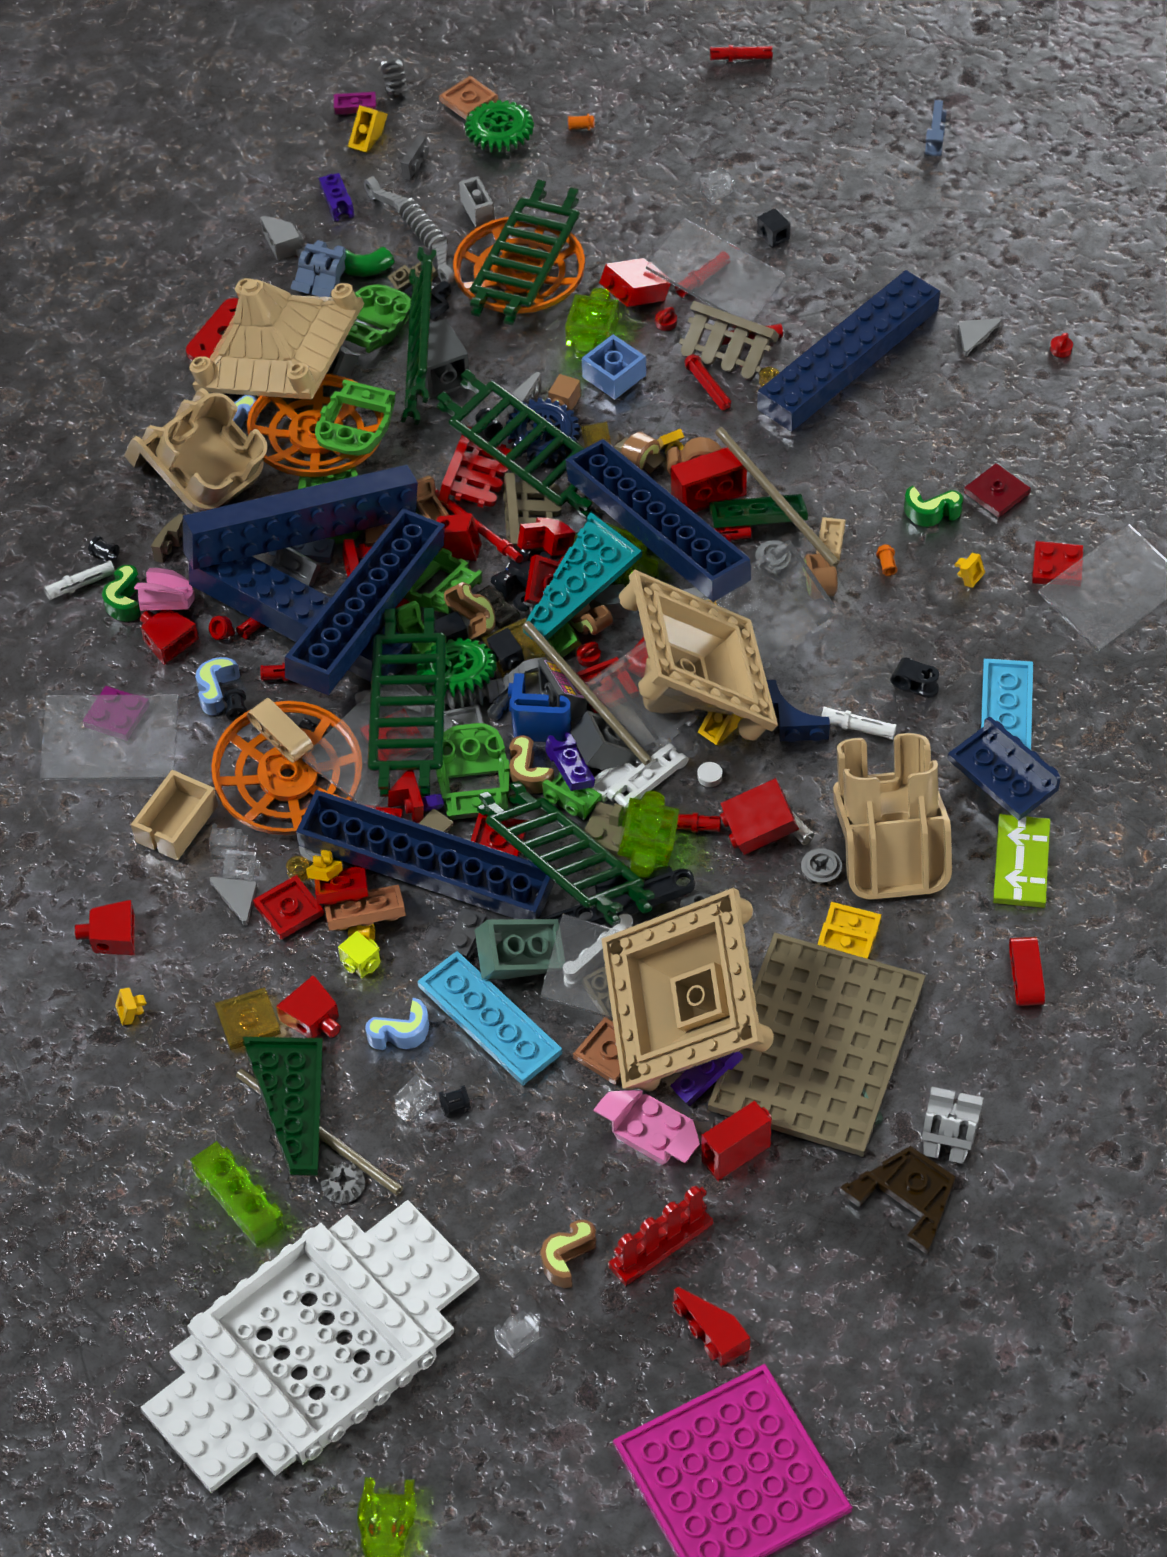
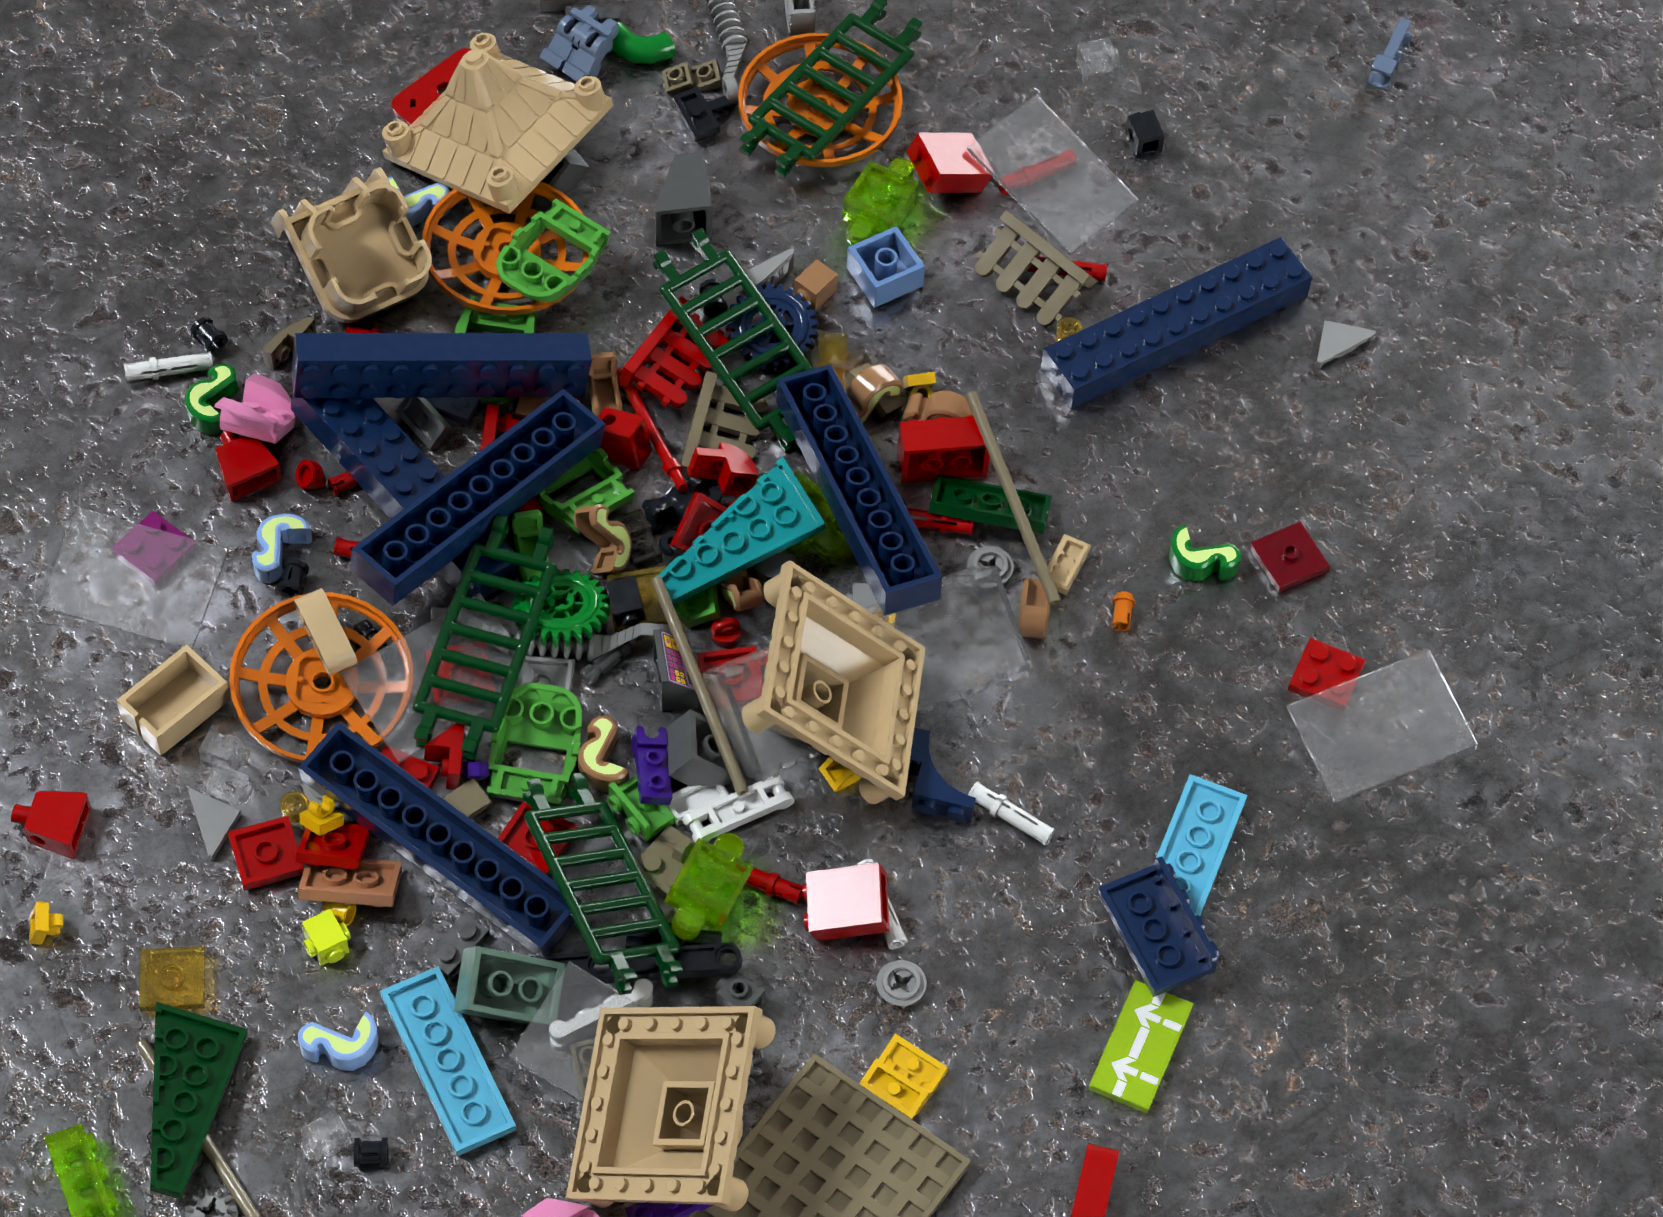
camera: 10 degrees right, 5 degrees up
red torso [276,975,341,1038] -> none
bright green slope [345,284,411,353] -> none
dark green bar [400,246,437,425] -> none
black brick [435,612,468,643] -> none
blue piece [508,673,572,742] -> none
nougat plate [573,1017,621,1085] -> none
red tile [655,307,677,331] -> none
red axle [684,354,731,411] -> none
white tile [697,762,722,787] -> none
tan piece [833,733,952,899] -> none
black piece [890,657,939,698] -> none
yellow tile [954,553,985,588] -> none
red tile [1050,332,1073,358] -> none

